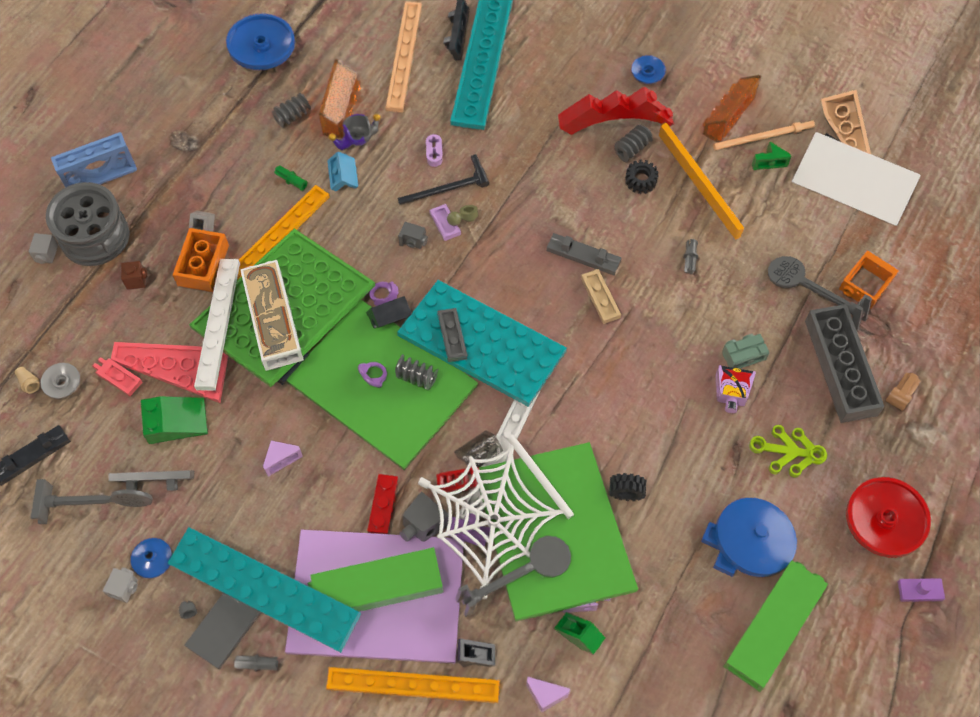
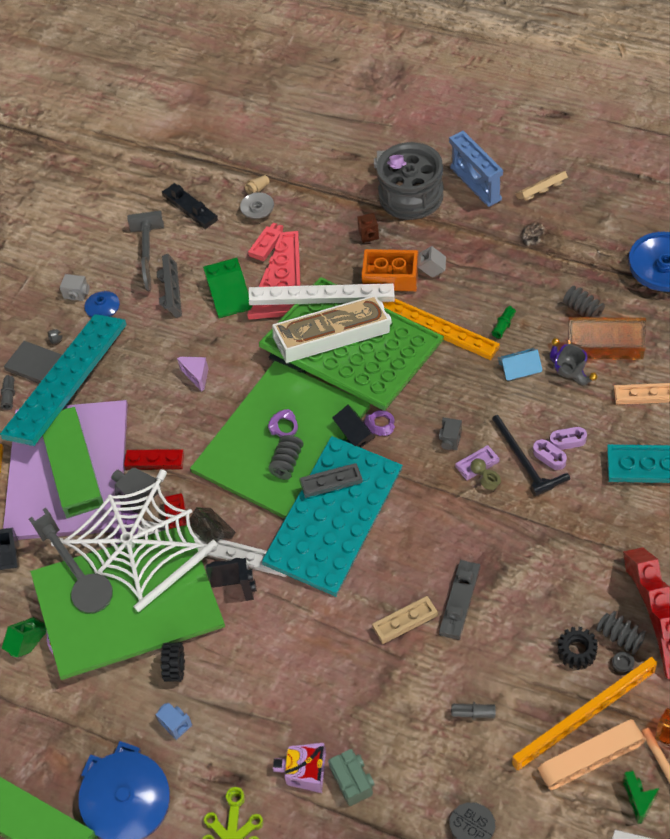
camera: 90 degrees right, 10 degrees down
none -> medium blue brick [156,703,192,740]
none -> black bracket [205,558,257,601]
none -> lavender plate [387,155,407,169]
none -> tan plate [515,171,568,201]
none -> lavender beam [533,439,567,470]
none -> light nougat beam [538,720,646,790]
none -> dark grey tile [612,652,635,675]

